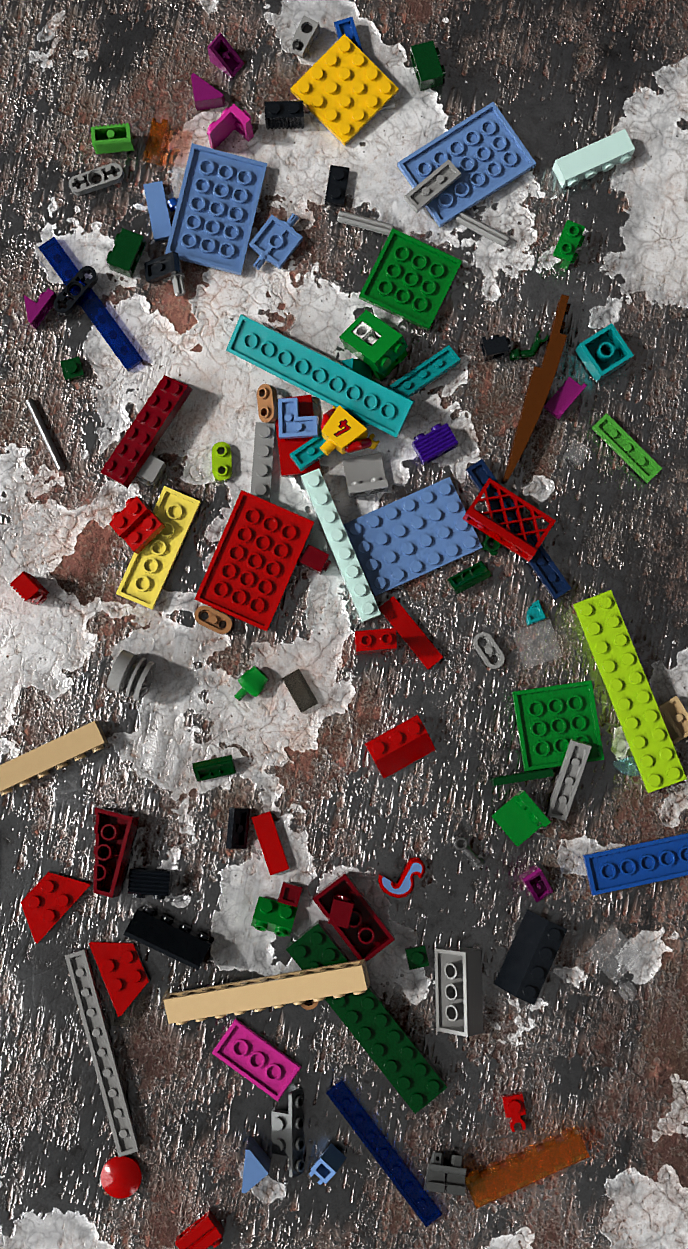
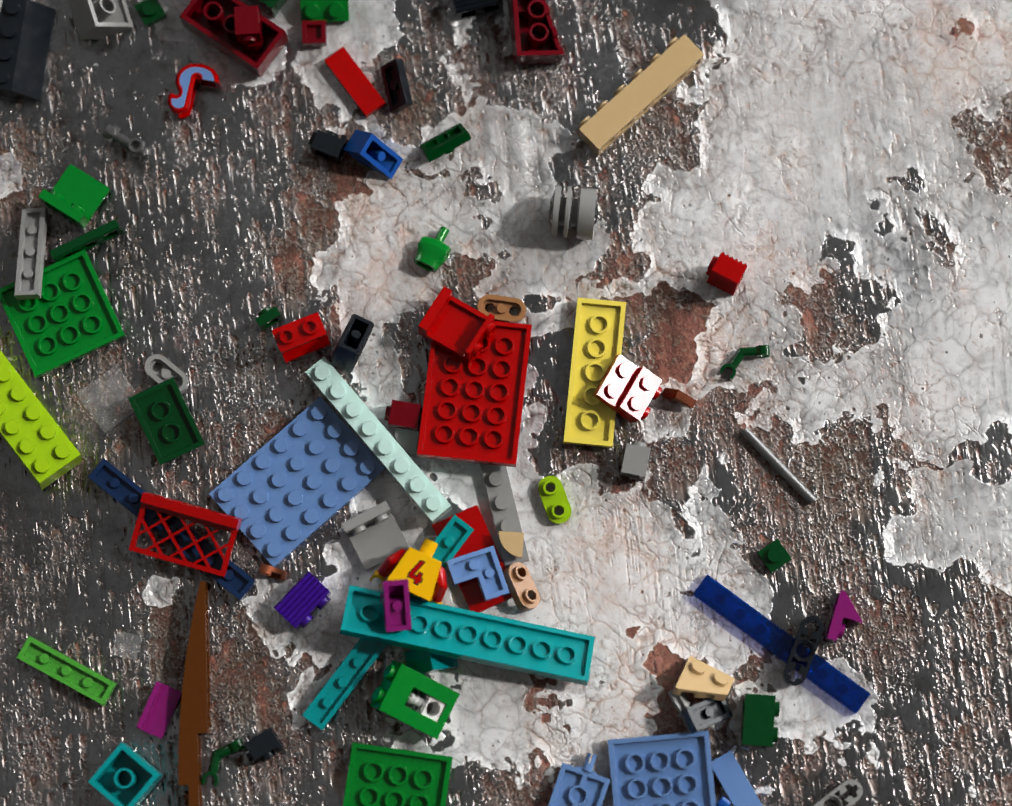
camera: 165 degrees right, 5 degrees down
dark red plate [100,375,193,488] -> none
clear smoke tile [282,669,318,713] -> none
red slope [365,715,436,779] -> none
red tile [379,596,443,670] -> none
dark green plate [447,561,492,594] -> none
dark green plate [481,535,503,556] -> none
magenta slope [519,865,553,902] -> none
teal tile [526,600,546,626] -> none
none -> dark green plate [128,377,205,465]
none -> dark green plate [255,306,283,332]
none -> copper tile [259,563,288,581]
none -> black brick [309,130,348,164]
none -> black brick [330,314,374,373]
none -> blue slope [343,129,403,179]
none -> magenta slope [380,579,412,632]
none -> red panel [418,286,496,363]
none -> tan tile [499,531,524,558]
none -> copper tile [662,388,696,408]
none -> tan wing [672,656,735,701]
none -> dark green arm [720,345,770,381]

